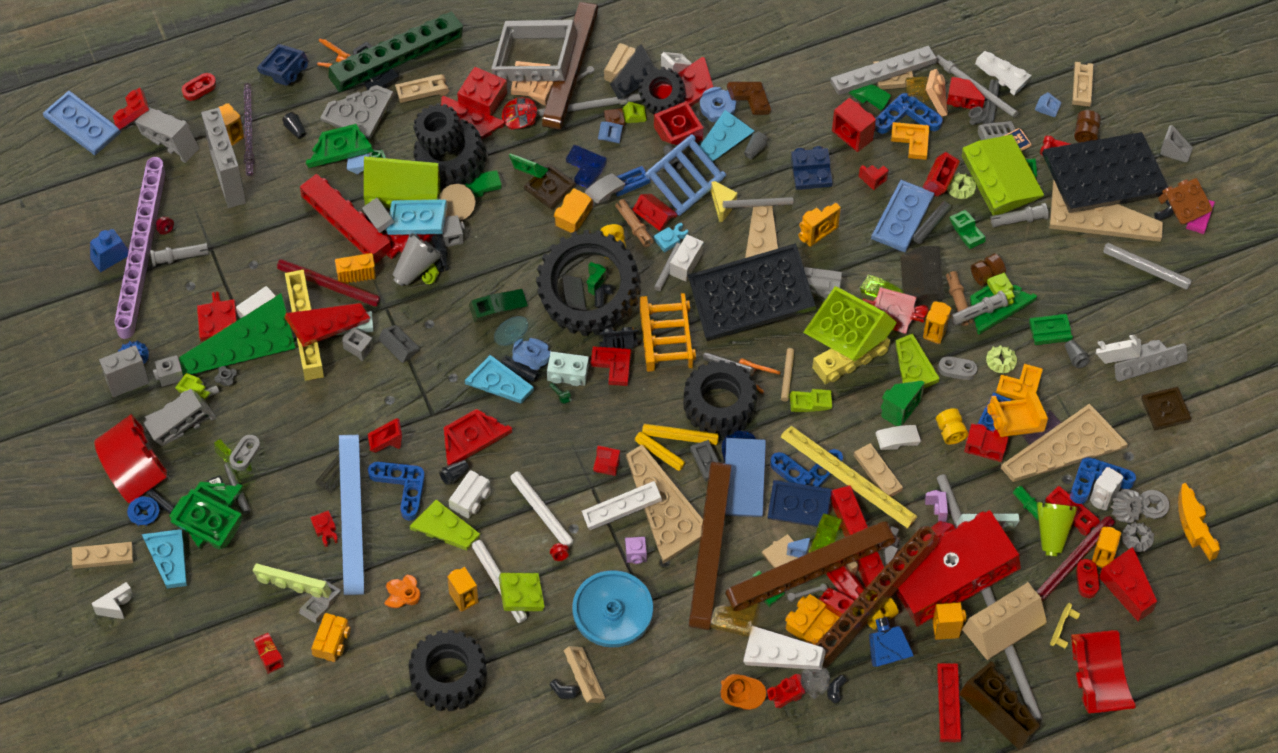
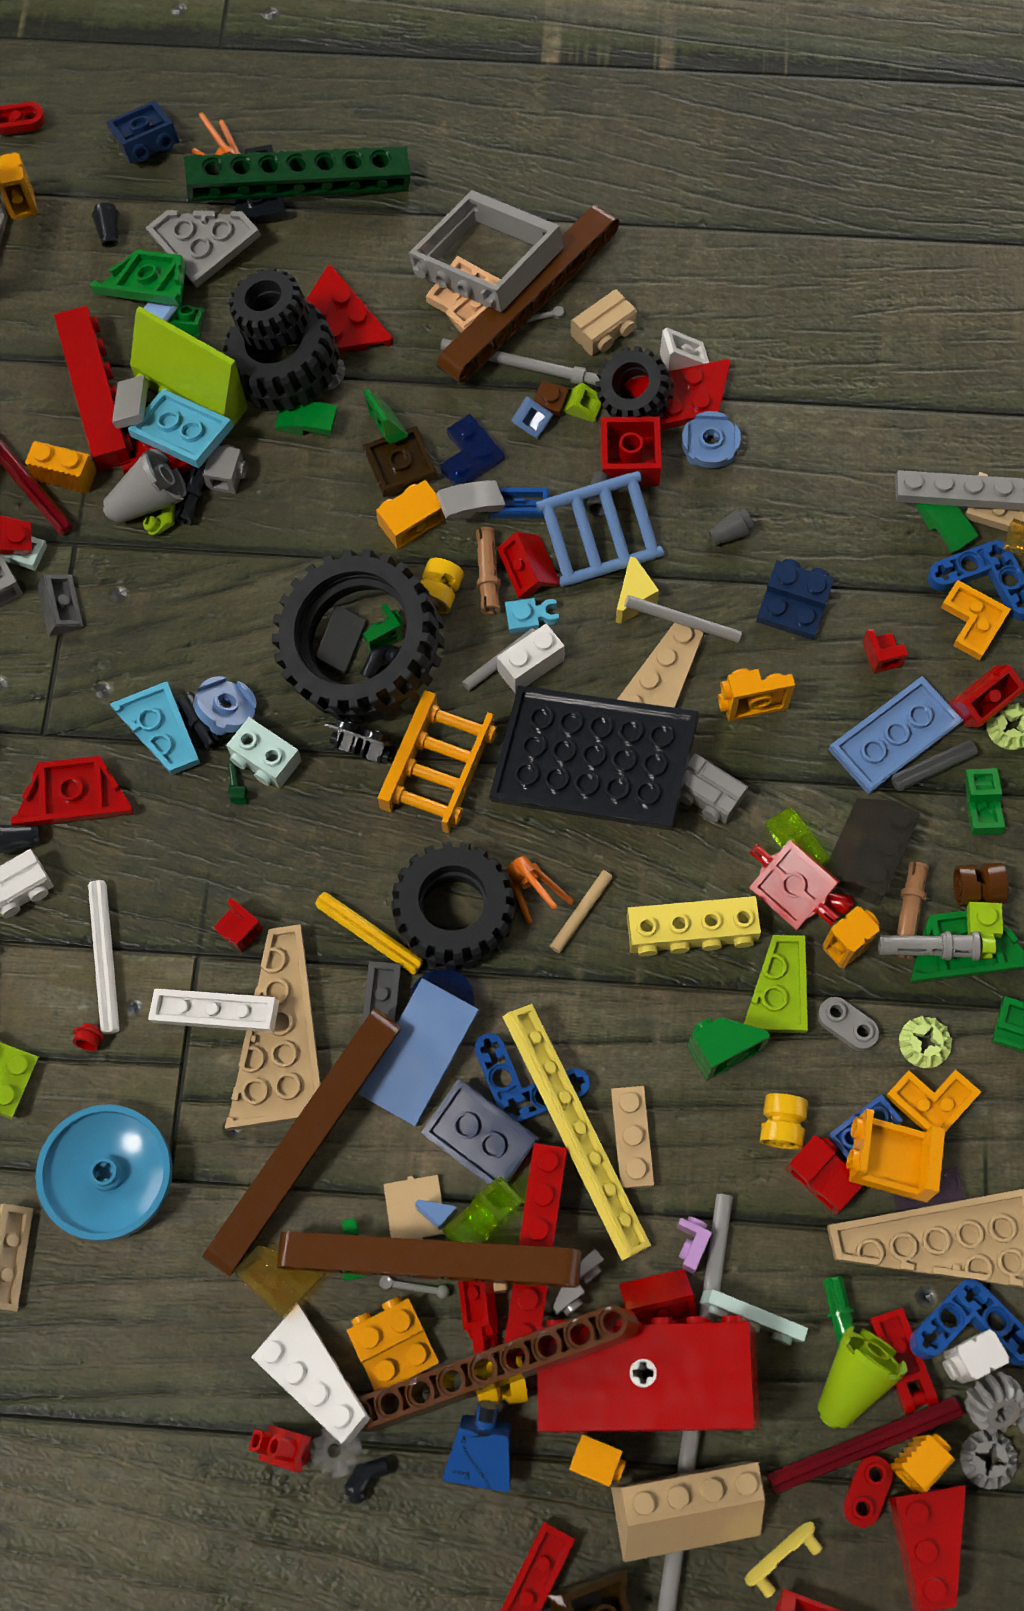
camera: 30 degrees right, 10 degrees up
clear purple bar [244,83,255,176] -> none
tan plate [395,74,449,103] -> none
tan tile [439,184,475,221] -> none
red brick [457,67,507,116] -> none
dark green slope [469,289,528,323] -> none
clear light blue dish [494,316,528,346] -> none
red dish [502,97,537,130] -> none
red plate [591,347,631,386] -> none
black wing [610,44,655,100] -> none
lavender bracket [625,537,647,564] -> none
yellow axle [635,432,685,471] -> none
medium azure wing [695,110,754,162] -> none
flat silver bar [703,352,754,375] -> none
orange piece [720,674,766,710] -> none
reddish brown plate [727,82,771,115] -> none
lime slope [790,389,832,412] -> none
lime slope [803,286,897,362] -> none
red leg [818,588,858,626] -> none
red brick [832,98,876,152] -> none
white slope [876,425,921,450] -> none

